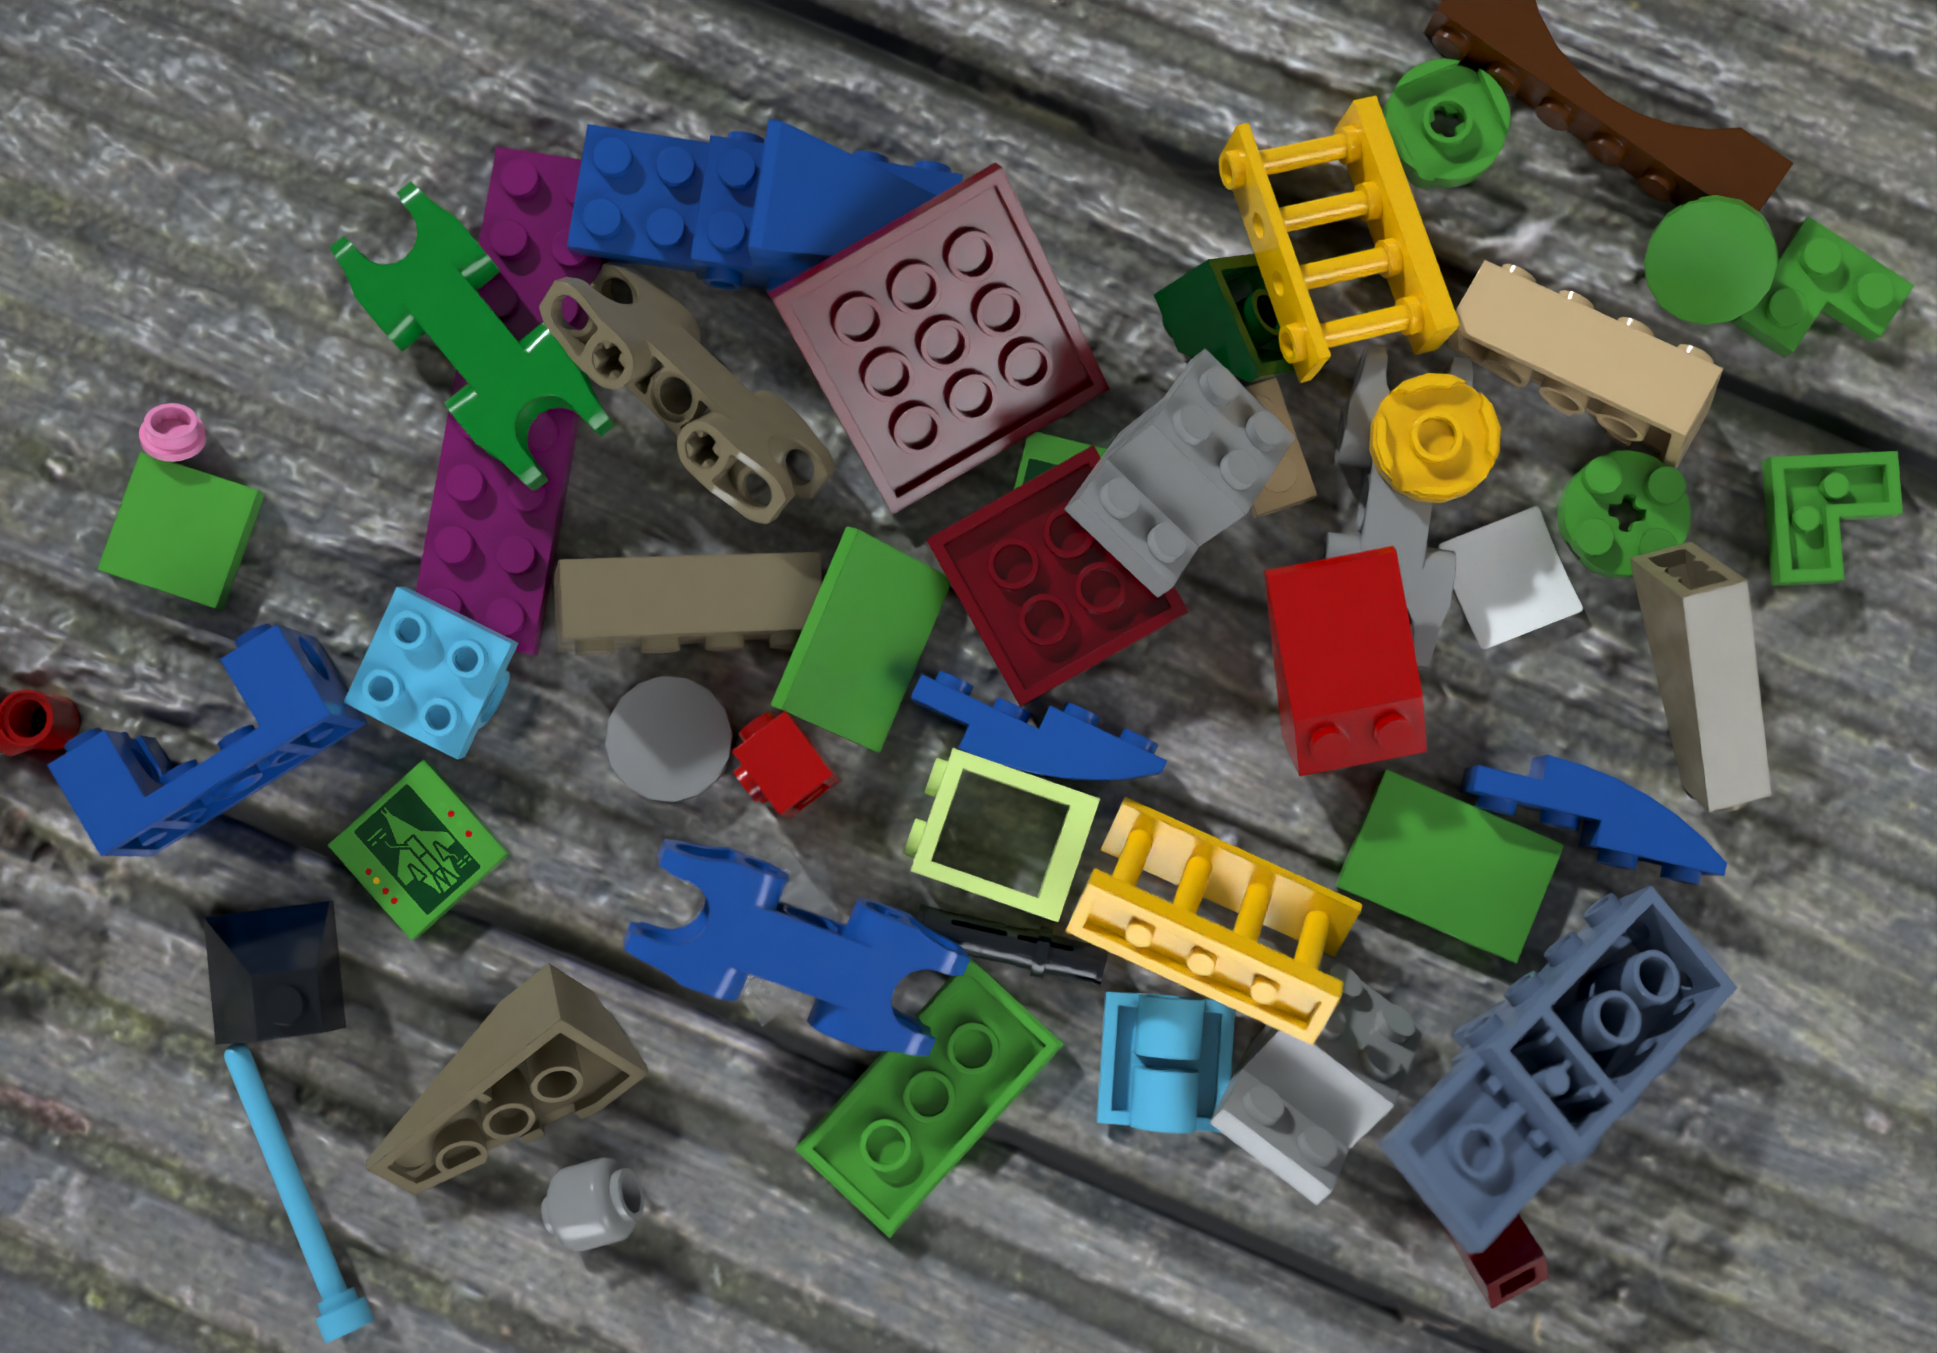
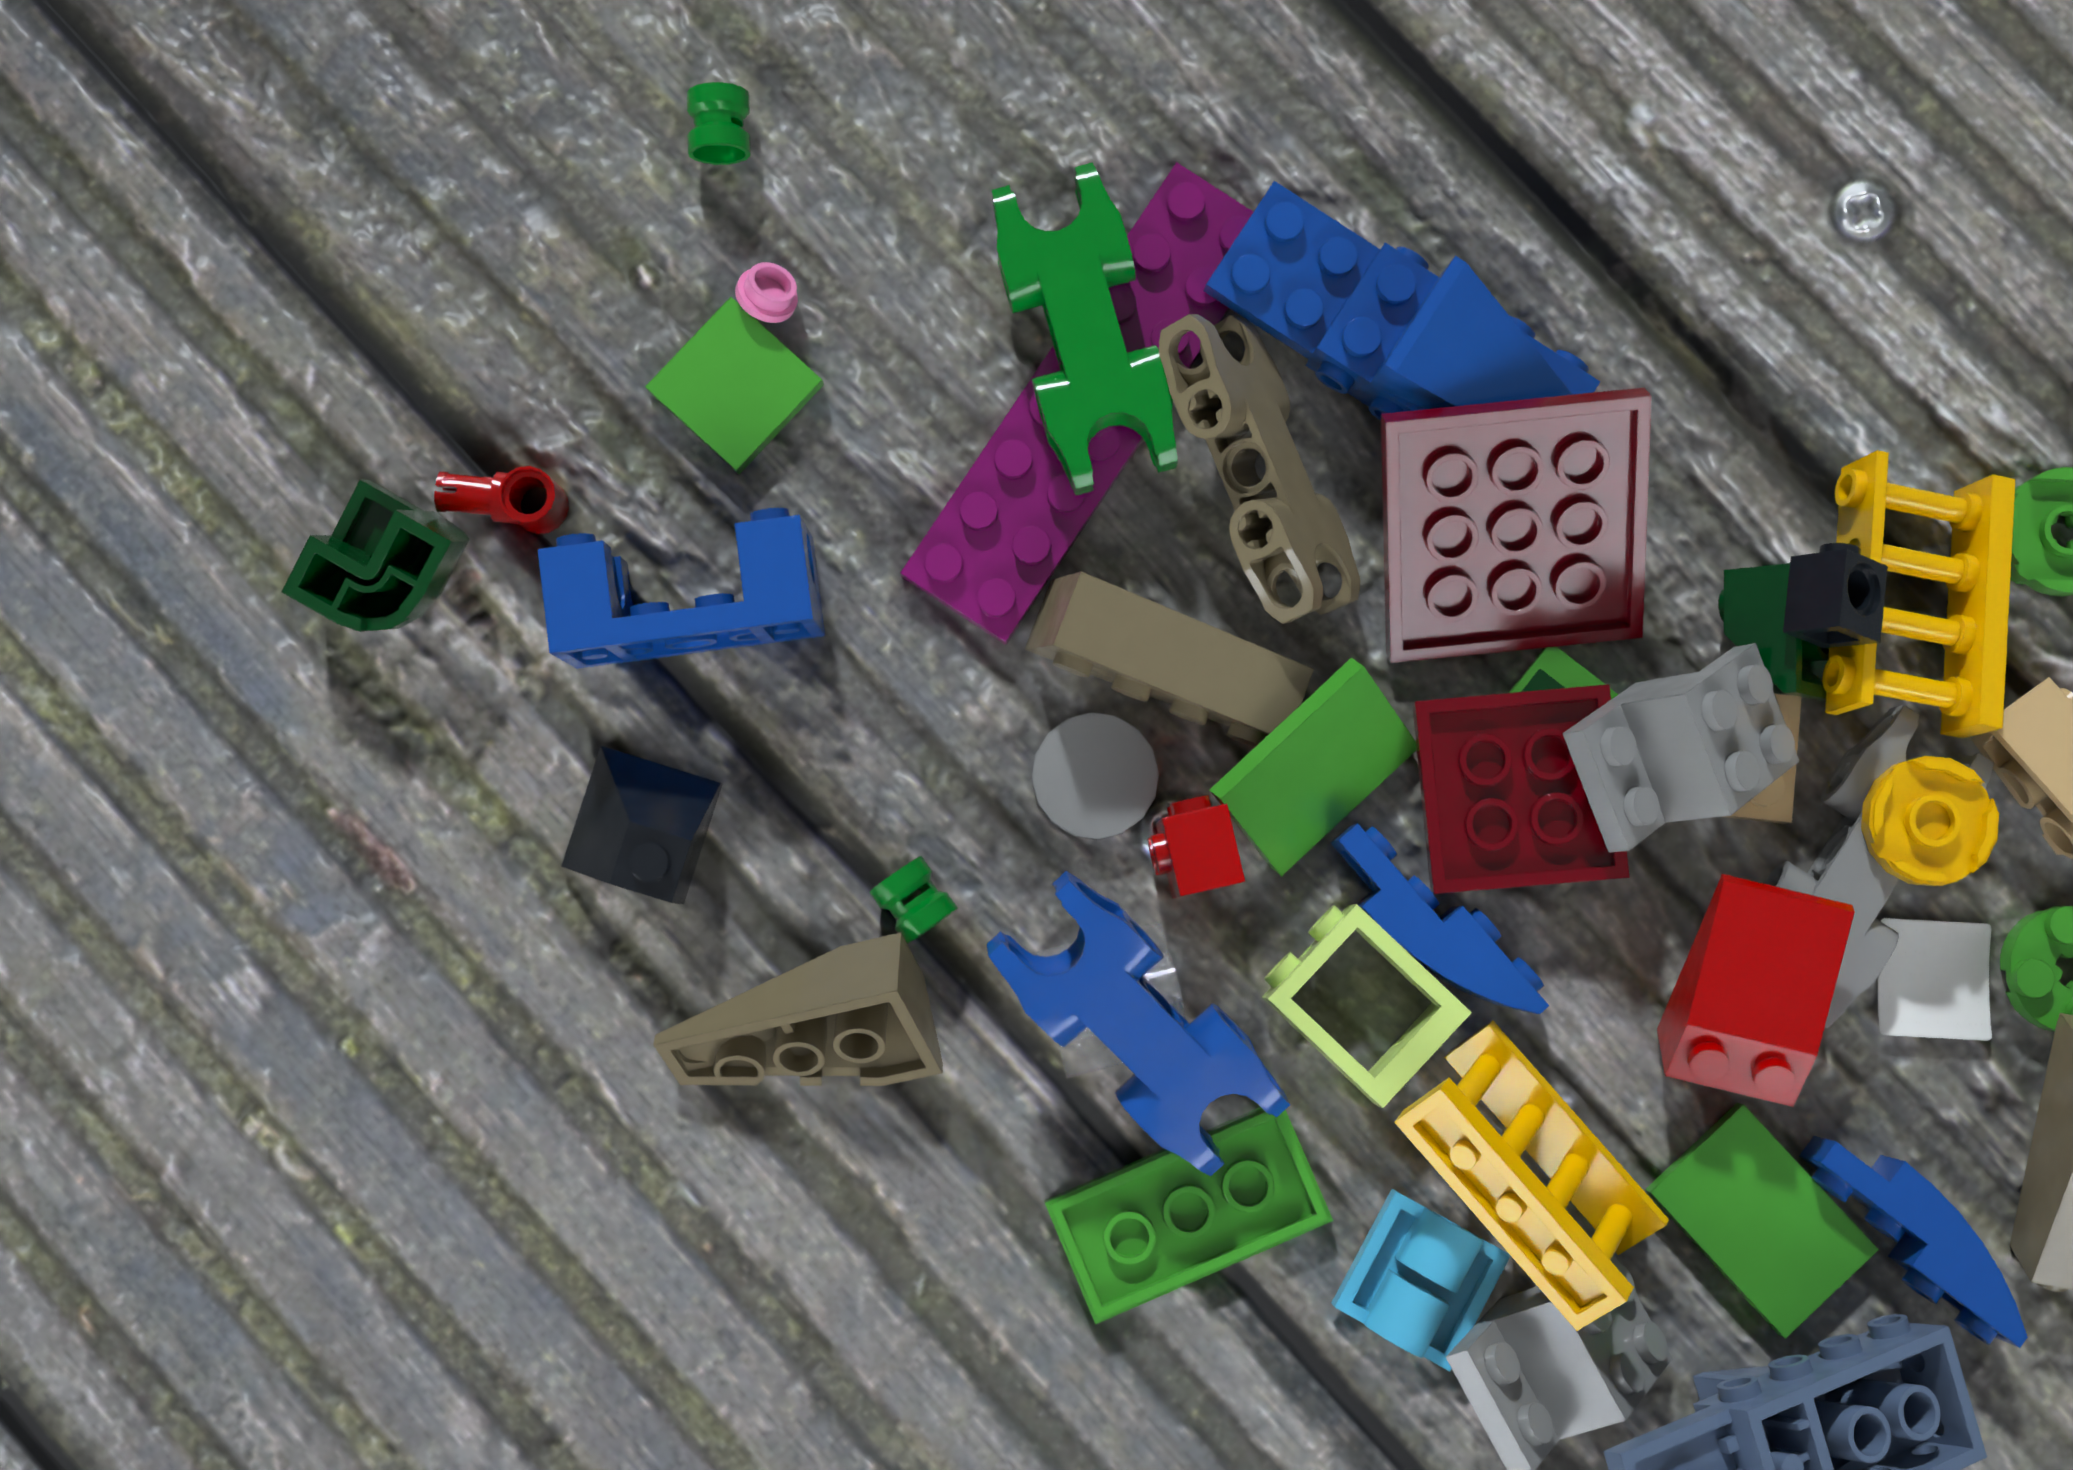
camera: 20 degrees right, 0 degrees up
medium azure piece [224,1043,375,1344] -> none
tile [328,759,512,940] -> none
medium azure plate [343,587,518,759] -> none
light grey head [541,1158,644,1252] -> none
black pin [917,904,1108,987] -> none
none -> green wheel [687,82,751,165]
none -> green wheel [869,856,958,944]
none -> black brick [1783,543,1888,648]

